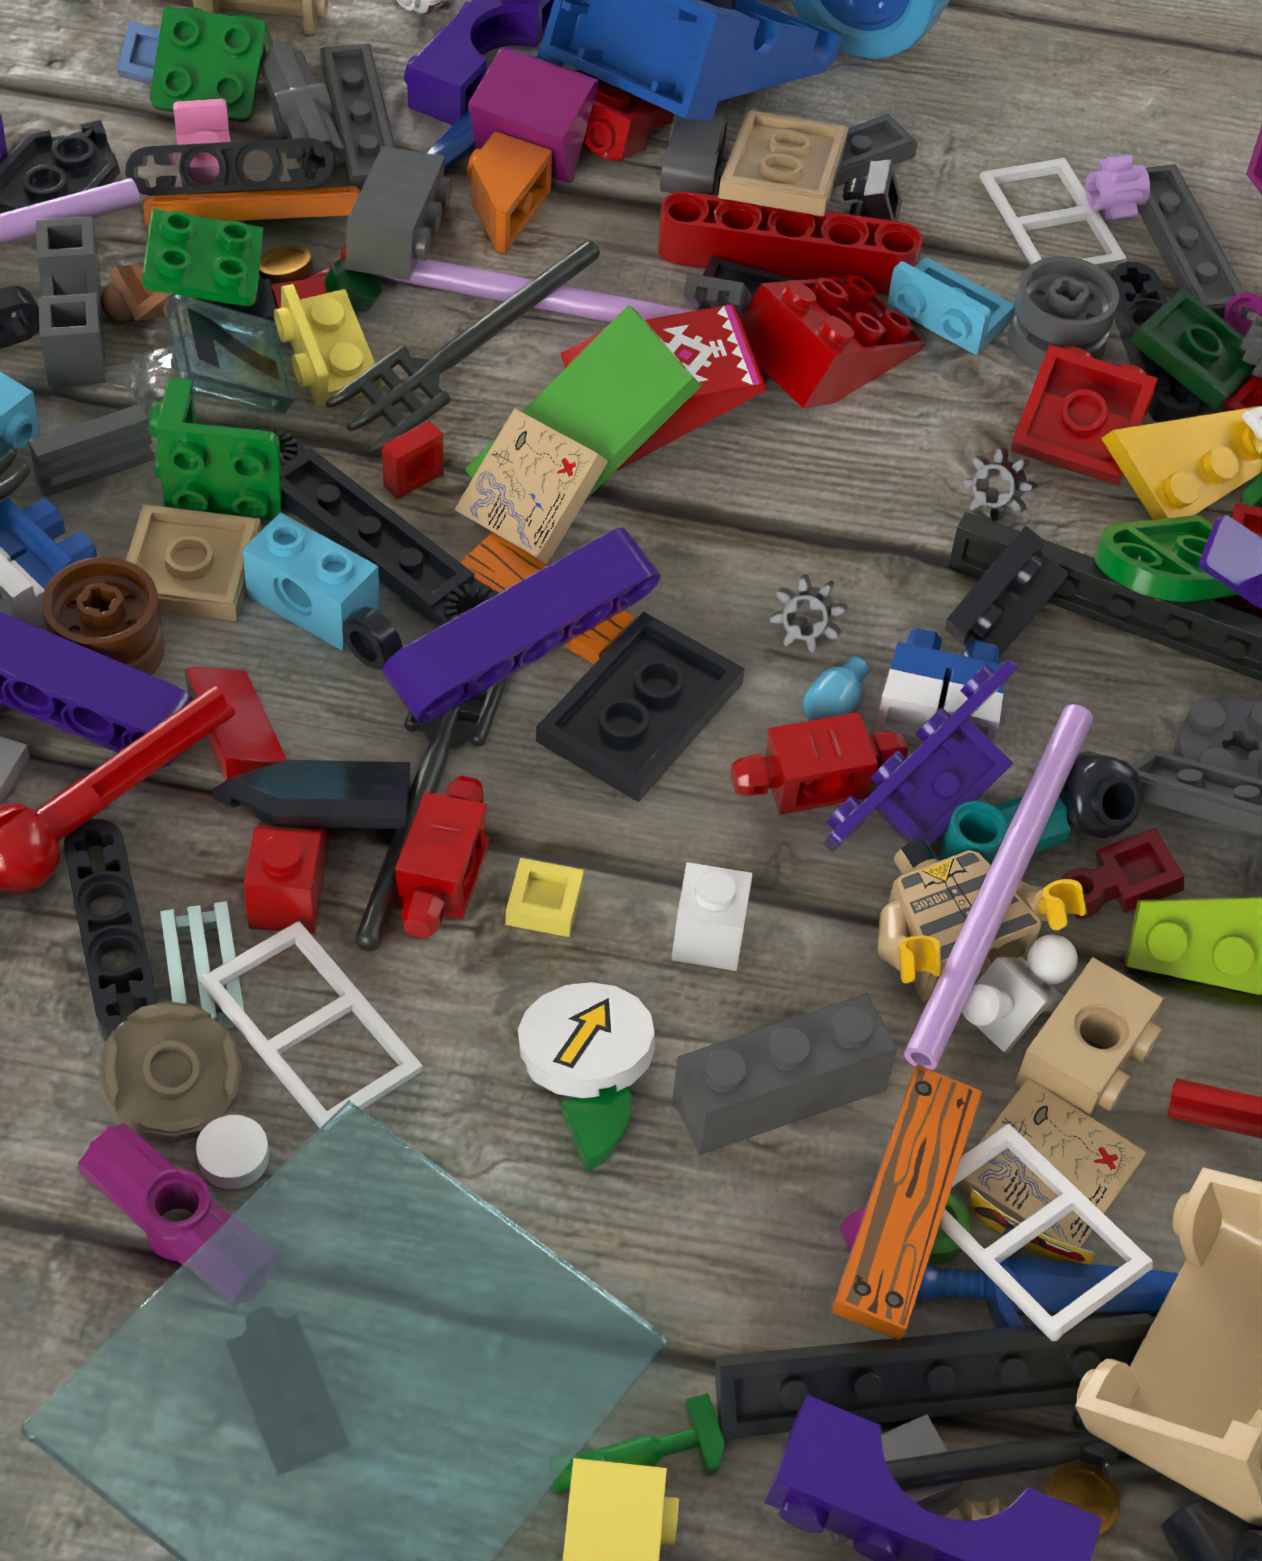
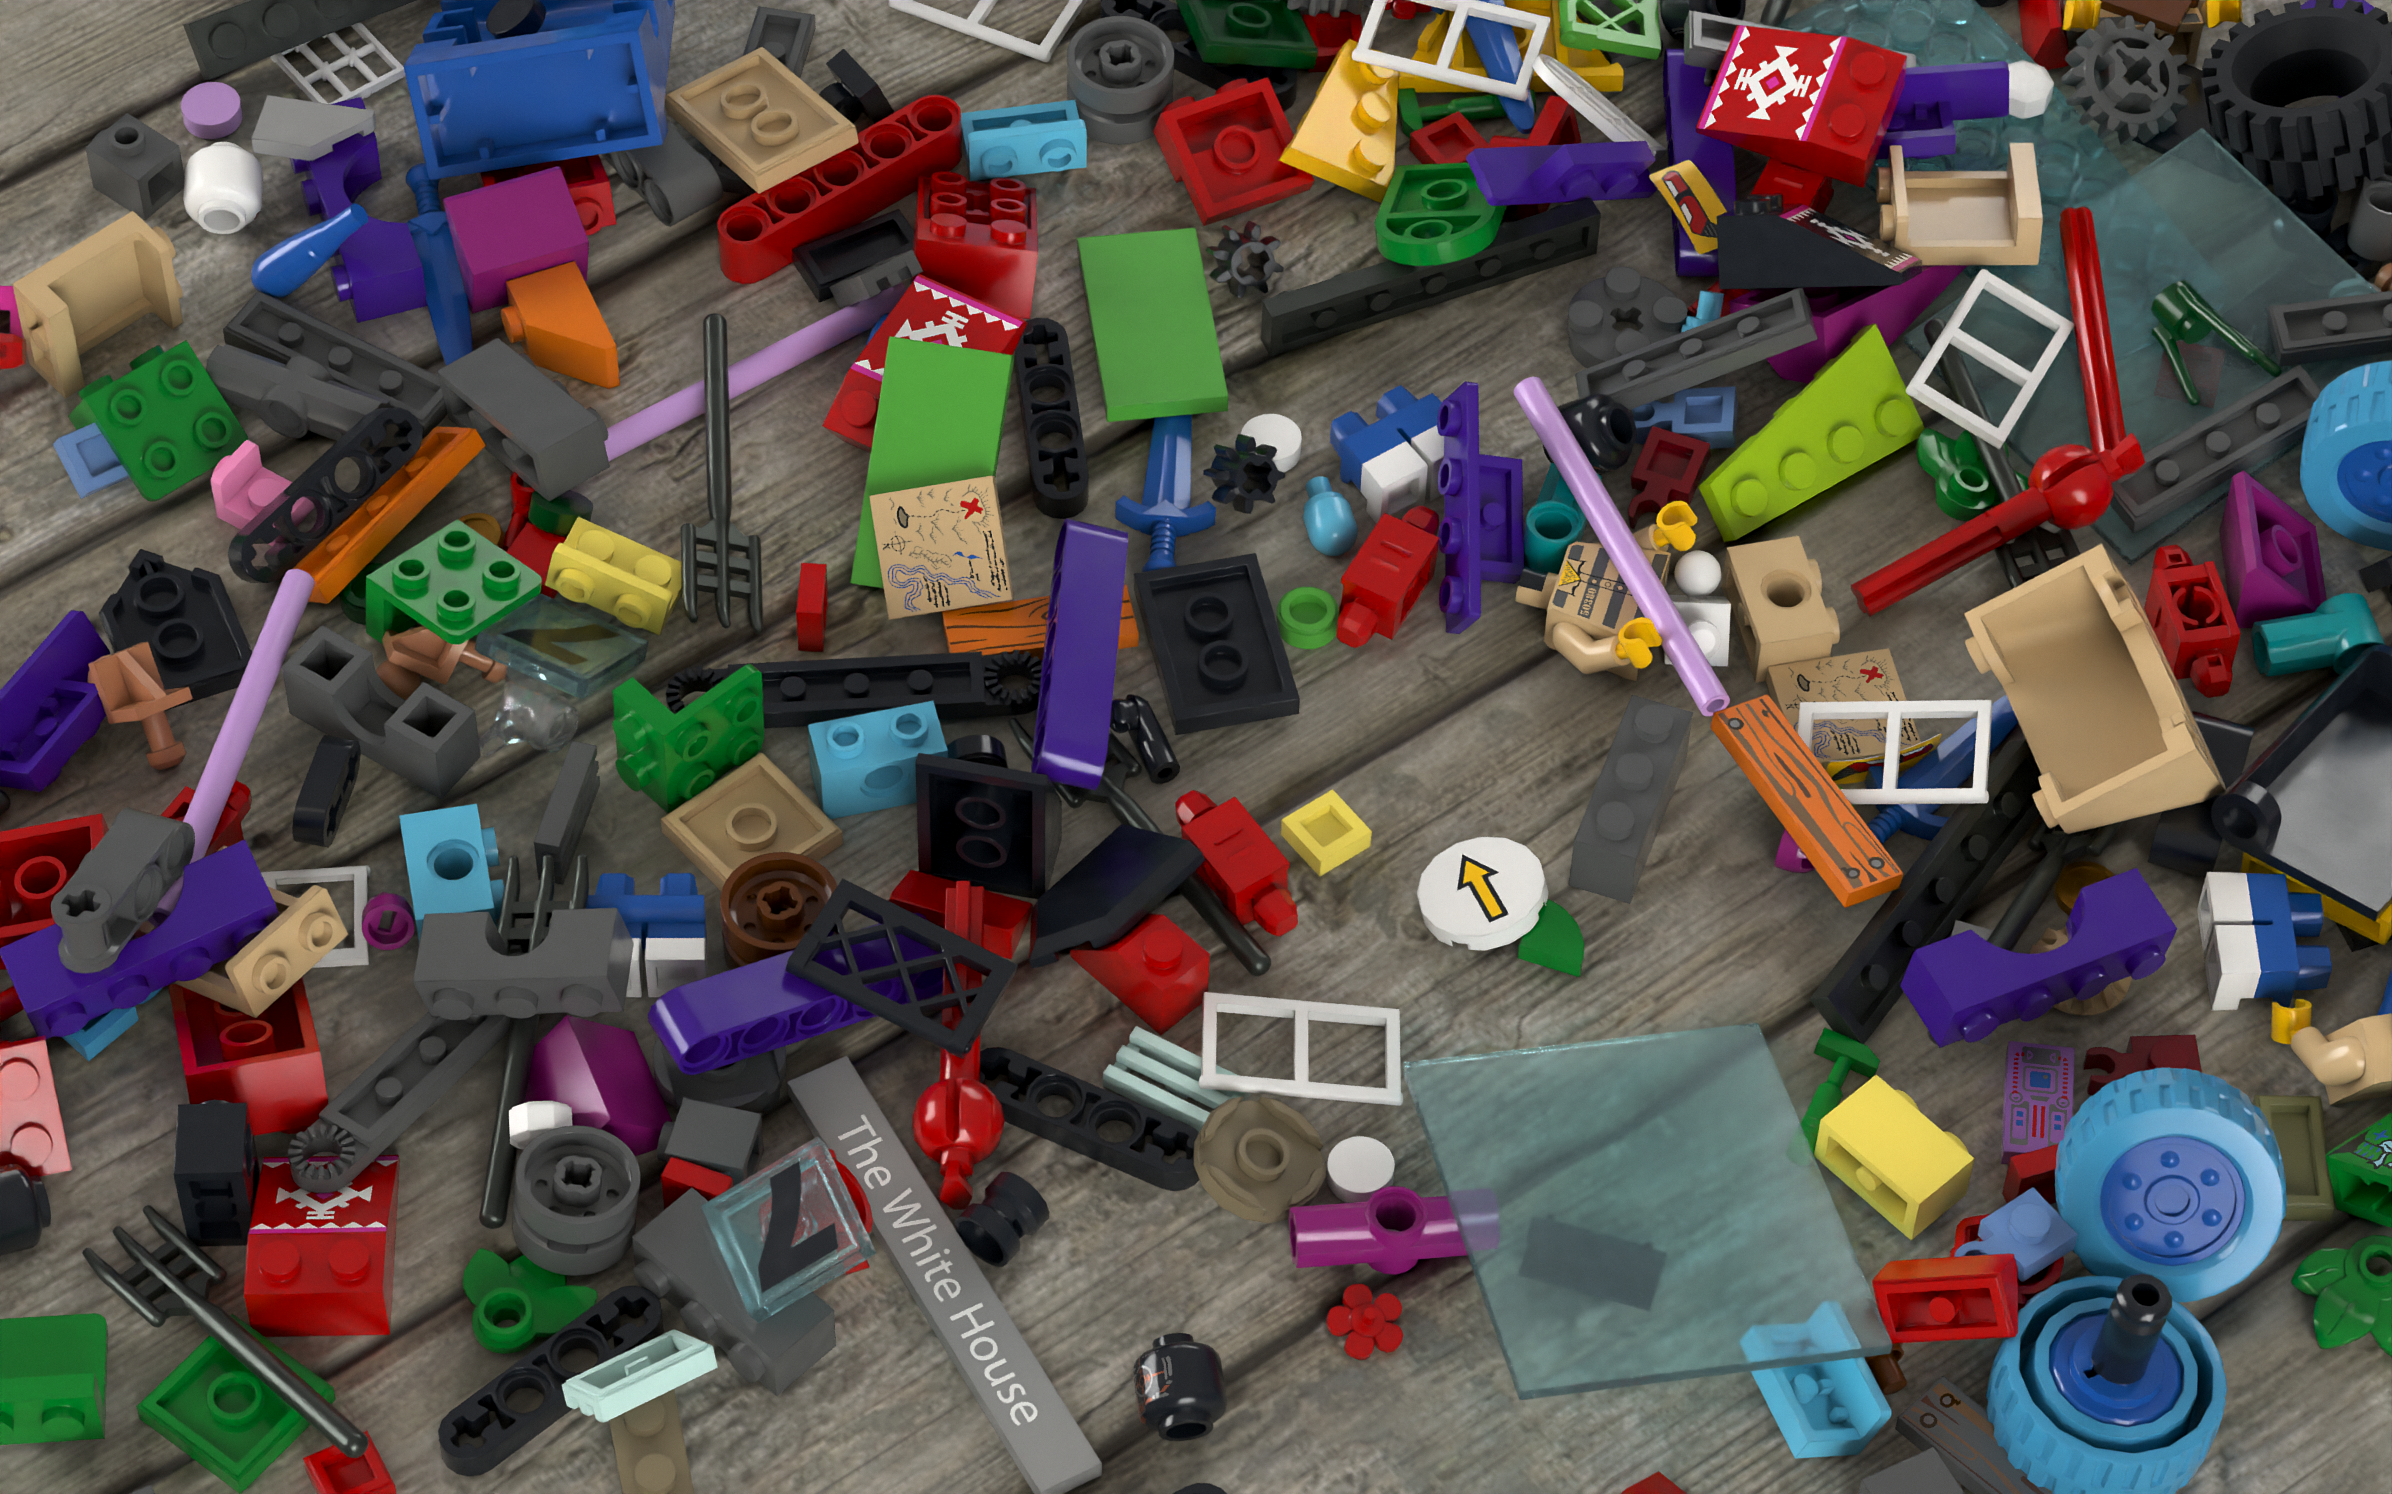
camera: 45 degrees left, 0 degrees up
white brick [671,862,752,971] -> none
black bracket [945,525,1067,659] -> none
none -> blue piece [251,203,368,299]
none -> black window [785,878,1018,1059]
none -> black slope [915,753,1062,900]
none -> black beam [1013,318,1089,519]
none -> bright green tile [1077,228,1228,422]
none -> black arm [1110,694,1180,784]
none -> blue sword [1115,414,1216,572]
none -> white tile [1241,414,1302,472]
none -> bright green tile [1276,587,1339,649]
none -> red plant [1326,1284,1403,1360]
none -> medium blue plate [1632,386,1738,449]

